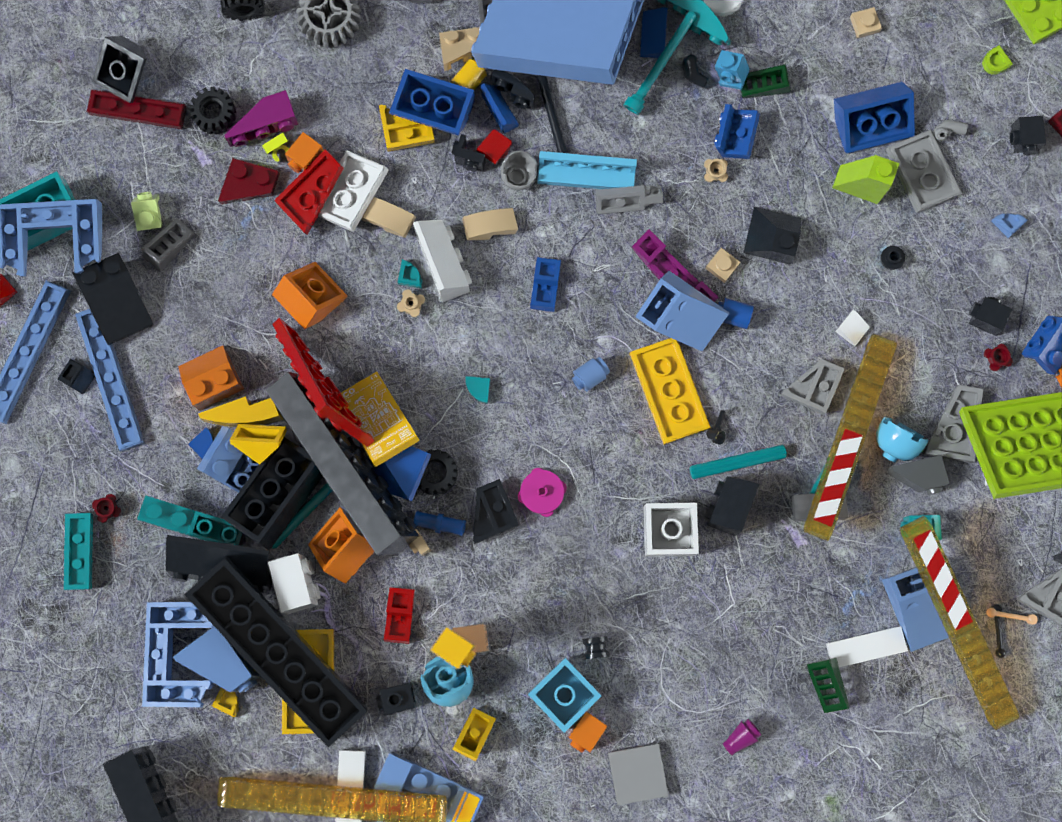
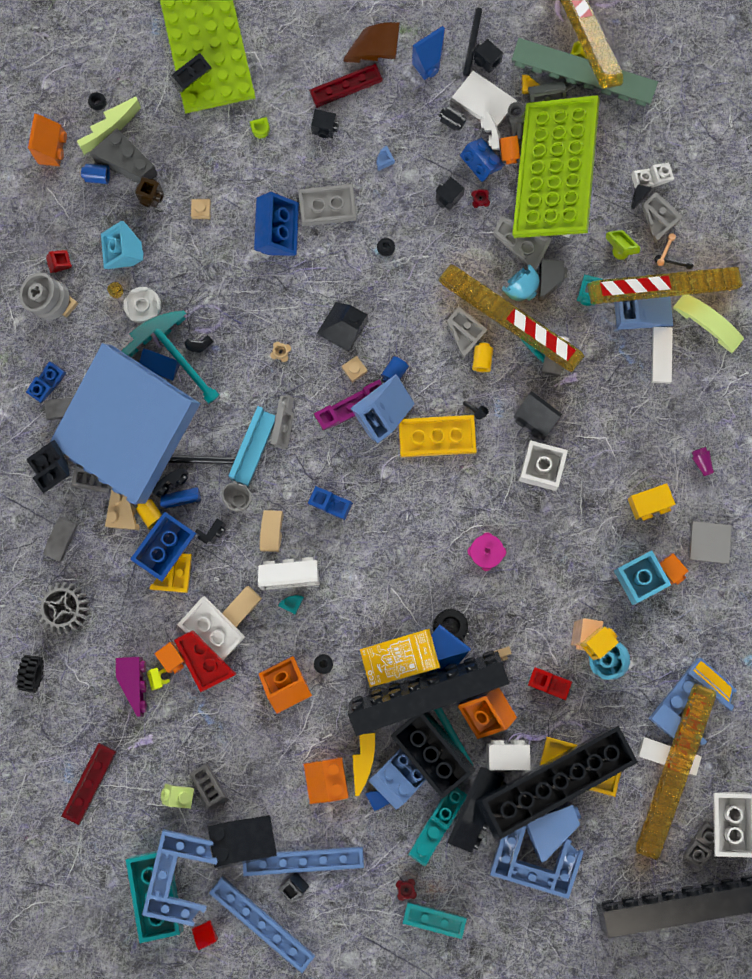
camera: 70 degrees left, 0 degrees up
black slope [92,36,147,103] -> none
black tyre [189,87,237,135] -> none
yellow tile [212,687,239,717] -> none
dark red wing [218,158,280,205] -> none
yellow slope [230,424,287,465] -> none
red wing [272,318,375,447] -> none
black brick [376,682,417,715] -> none
tan plate [397,289,425,317] -> none
blue pin [414,511,466,536] -> none
yellow slope [452,707,496,761] -> none
teal tile [465,376,490,404] -> none
black wing [473,479,519,544] -> none
red slope [476,129,512,164] -> none
medium blue brick [572,357,610,392] -> none
black wheel [582,636,610,659] -> none
teal axle [689,445,787,479] -> none
blue bracket [714,104,760,159] -> none
dark azure brick [715,50,750,90] -> none
dark green slope [741,64,791,98] -> none
dark green slope [807,657,850,713] -> none
lime slope [832,155,900,204] -> none
white slope [835,310,870,346] -> none
light grey arm [933,120,968,141] -> none
none -> black plate [314,654,333,674]
none -> yellow brick [472,343,493,372]
none -> lime tile [605,230,640,260]
none -> yellow brick [628,483,676,521]
none -> yellowish green slope [673,293,744,353]

